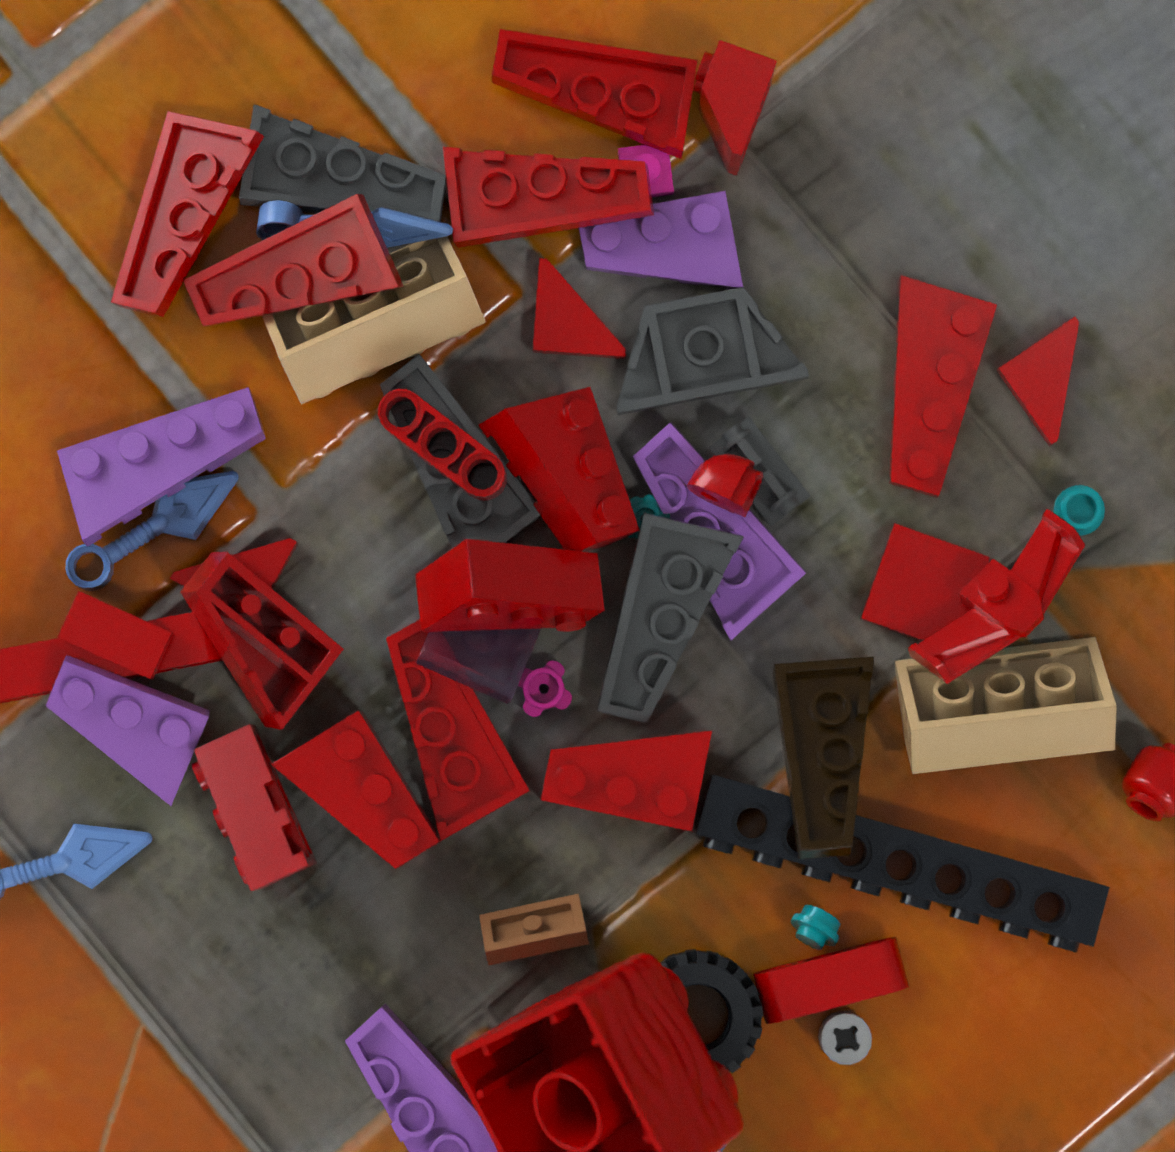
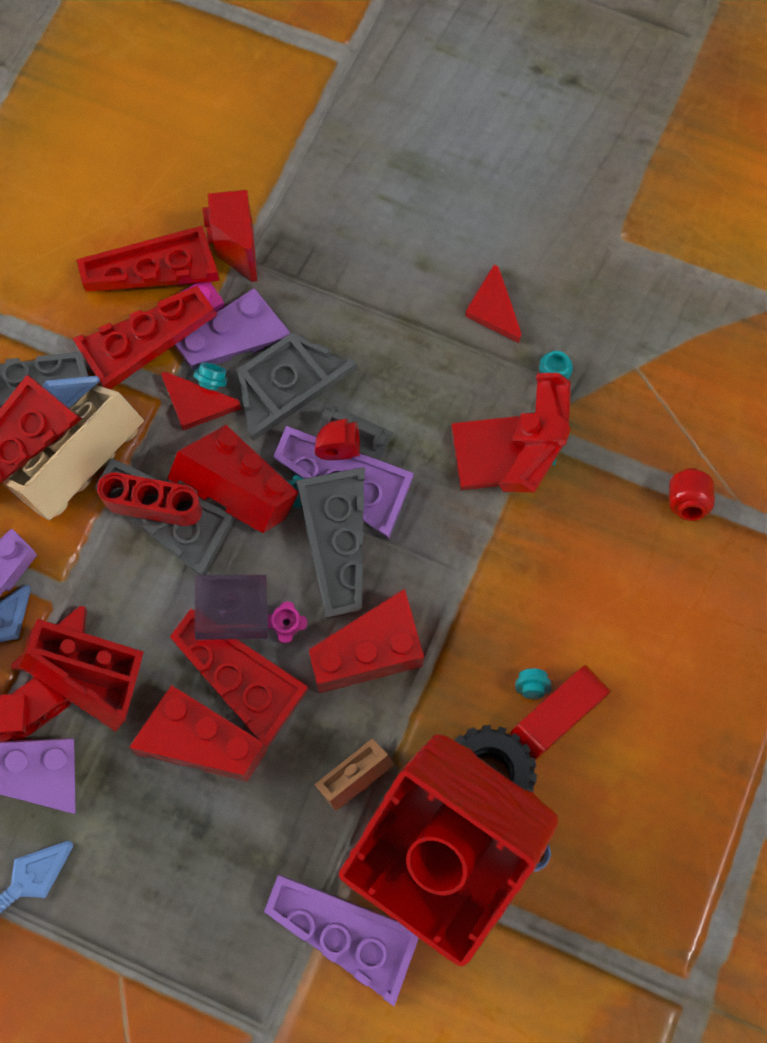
camera: 30 degrees left, 15 degrees down
red wedge [191,724,317,892] -> none
red wedge [415,539,605,632] -> none
black brick [695,775,1110,953] -> none
dark brown wing [773,656,875,859] -> none
light grey wheel [818,1011,872,1065] -> none
red wing [889,275,997,498] -> none
tan slope [895,637,1117,774] -> none
none -> teal plate [194,362,228,390]

